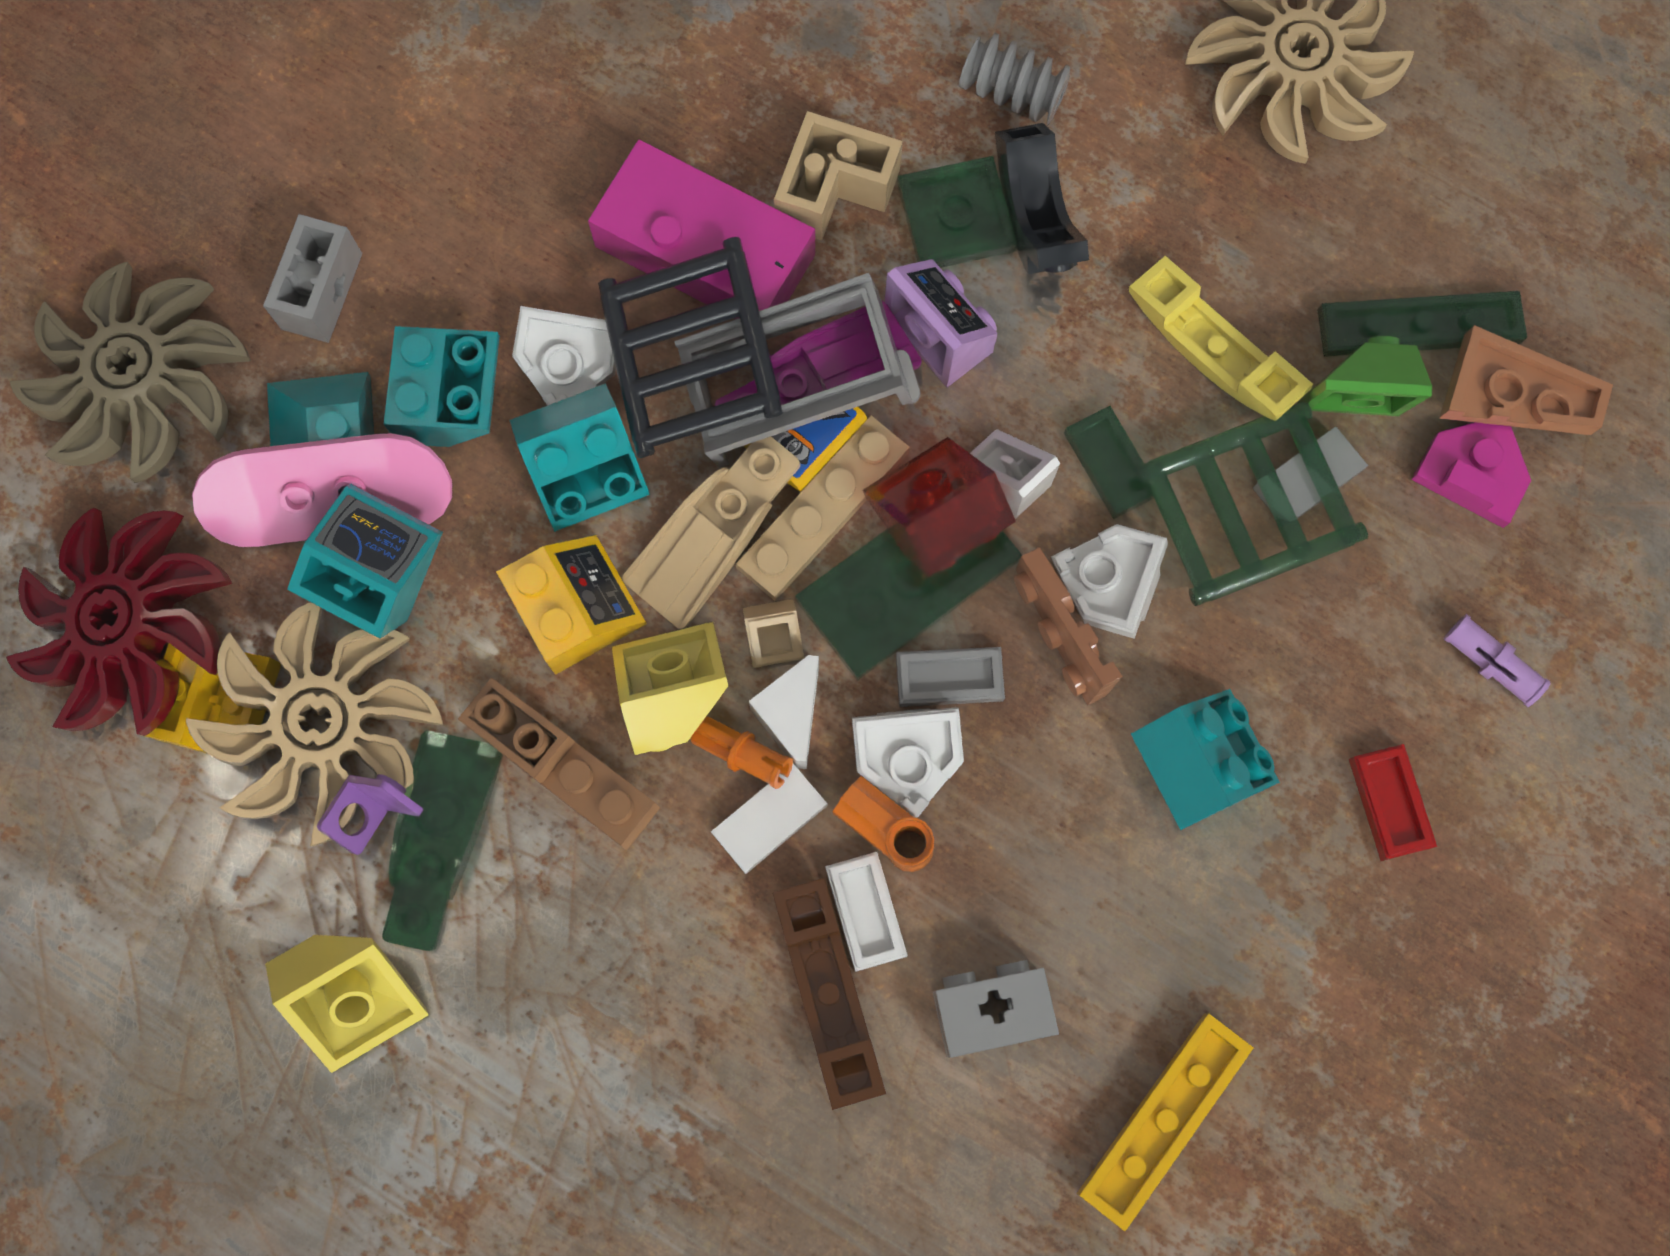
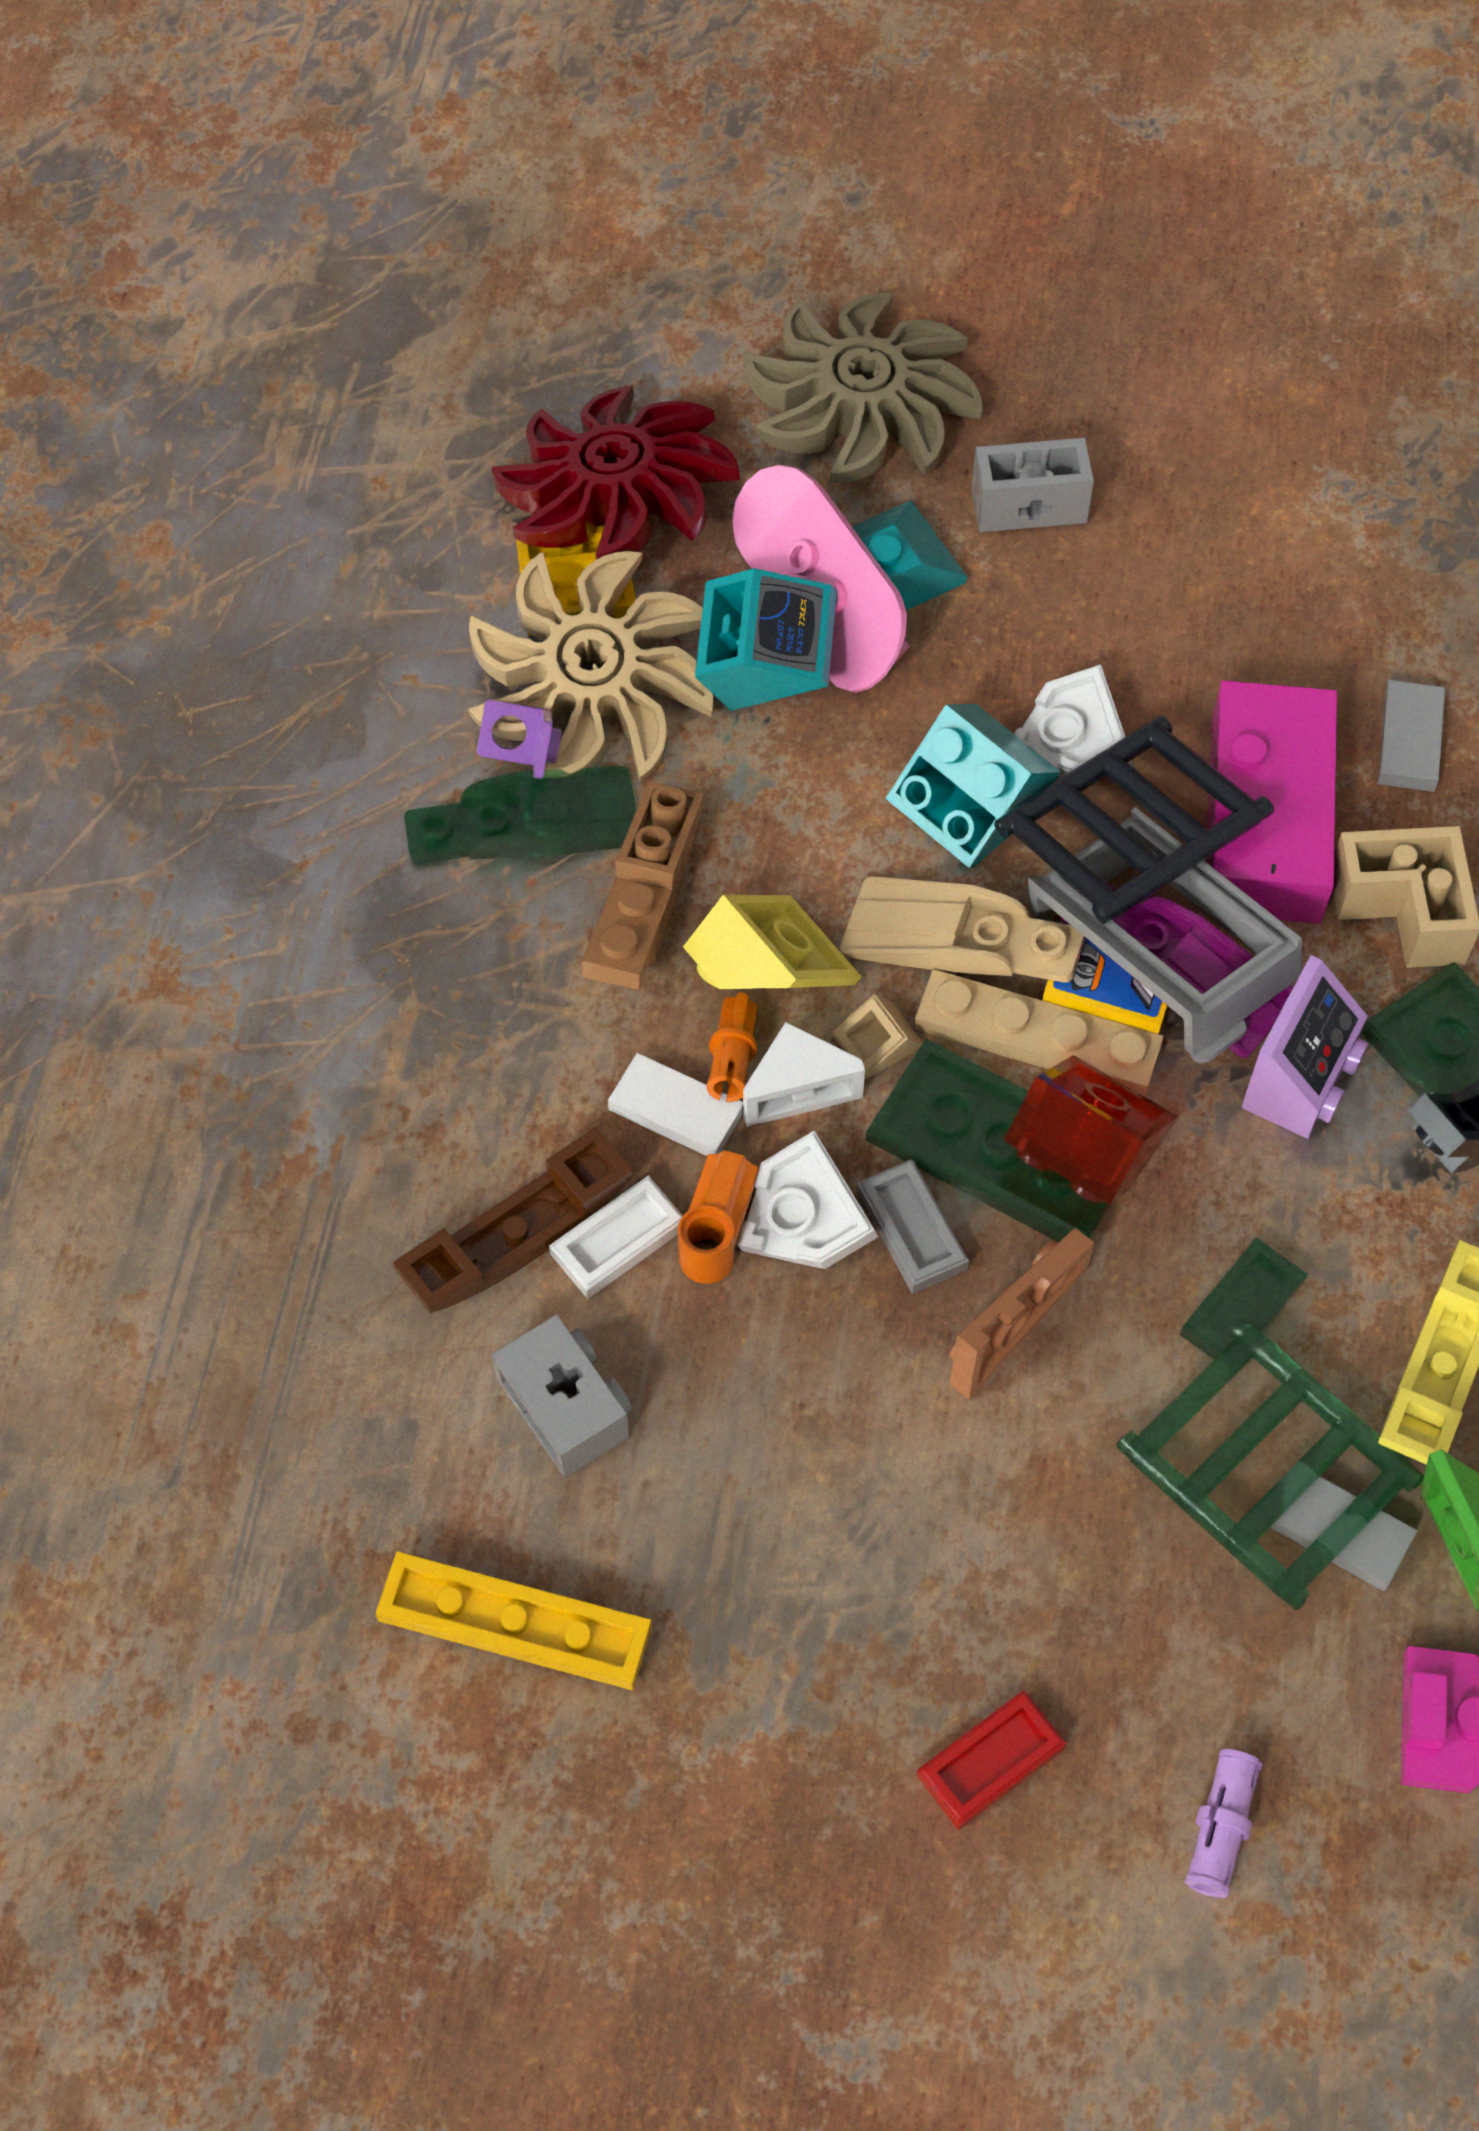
camera: 70 degrees right, 15 degrees down
light yellow slope [265,935,428,1073] -> none
teal slope [384,326,500,447] -> none
yellow slope [496,535,647,675] -> none
white slope [960,429,1060,519] -> none
white plate [1051,524,1168,639] -> none
teal slope [1131,689,1280,830] -> none
none -> light grey tile [1377,680,1445,792]

